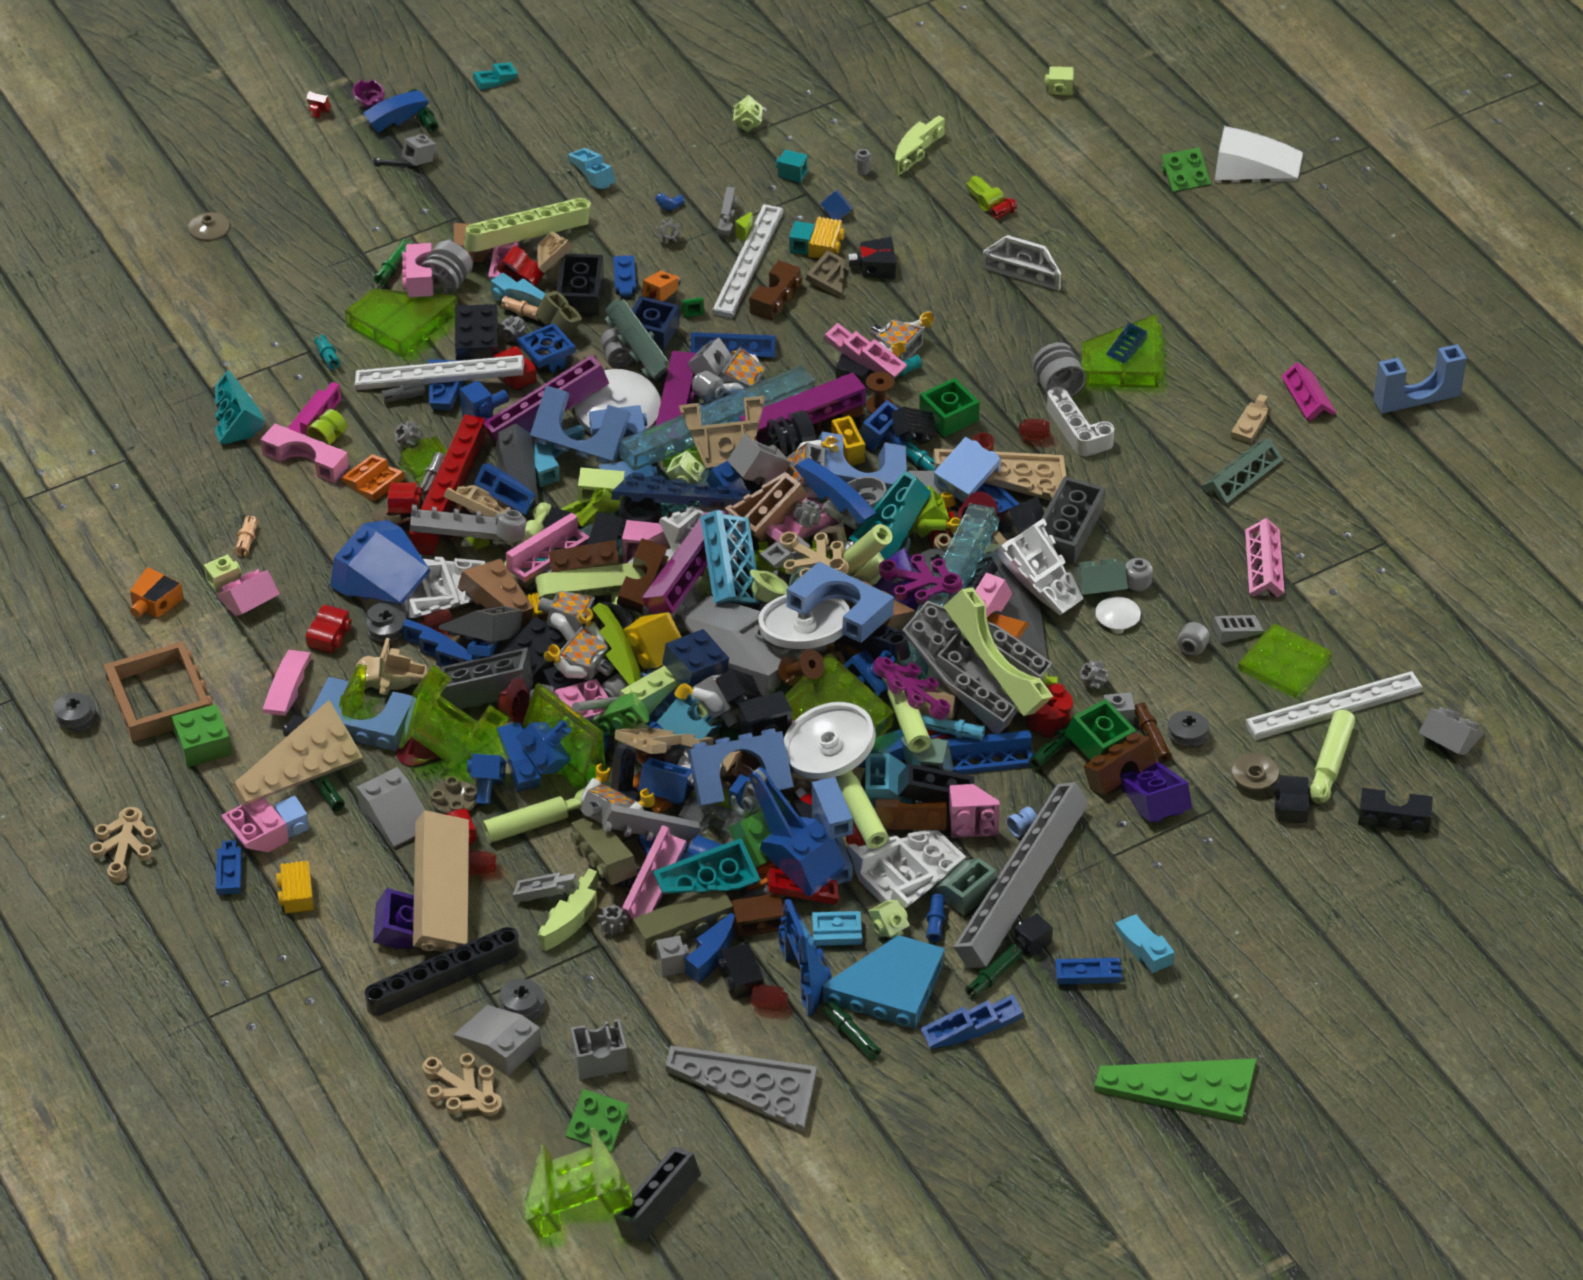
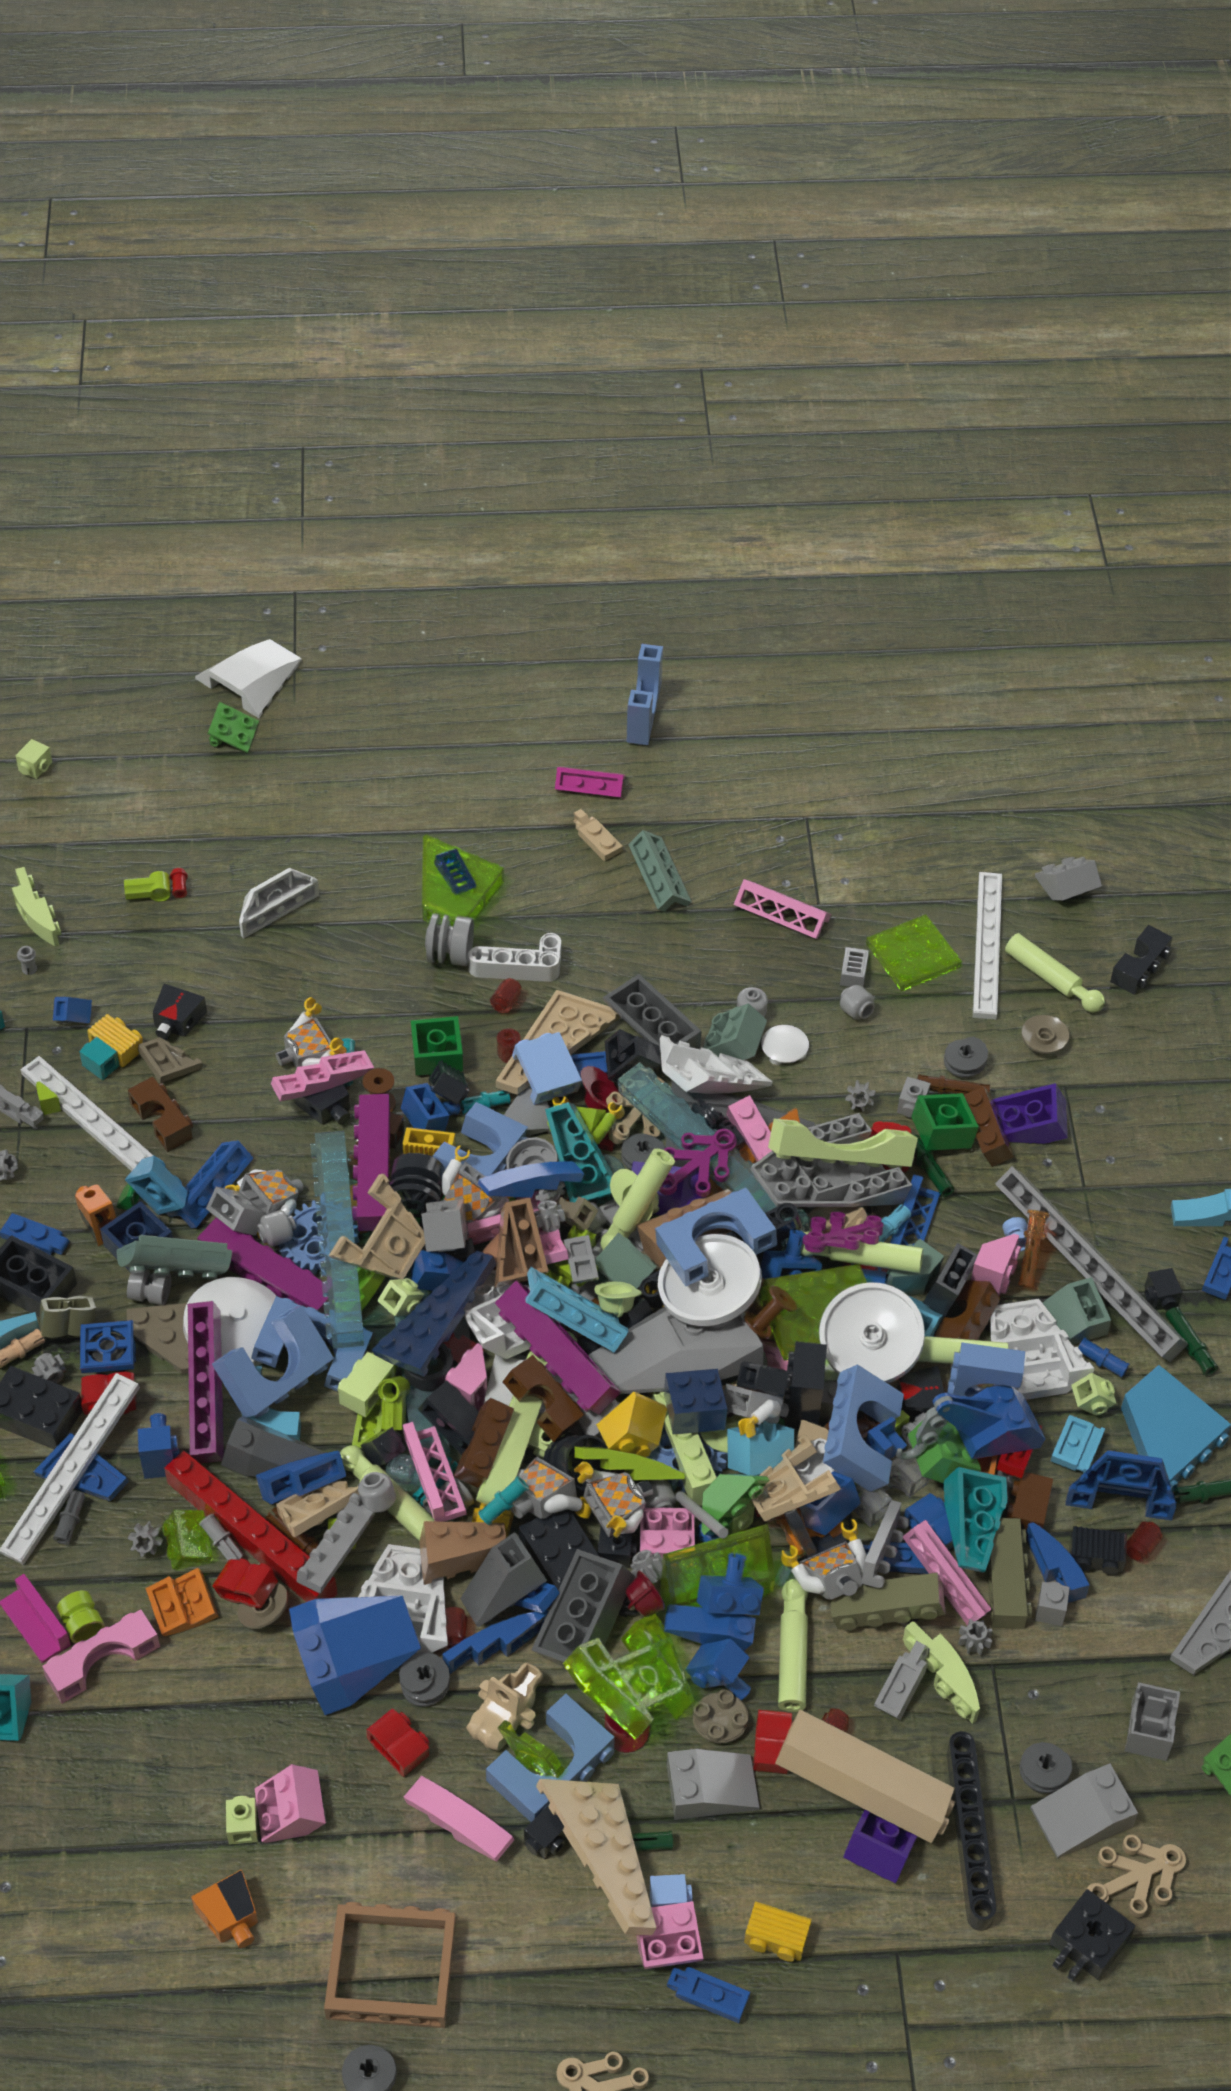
camera: 65 degrees left, 5 degrees up
bright green brick [172,704,232,767] -> none
light nougat pin [234,516,258,557] -> none
tan plant [780,532,849,577] -> none
black brick [1274,775,1309,823] -> none
none -> dark azure slope [125,1156,187,1215]
none -> teal pin [478,1476,529,1525]
none -> black bush [699,1103,723,1127]
none -> clear orange pin [1018,1210,1050,1288]
none -> black hinge [1050,1889,1136,1982]

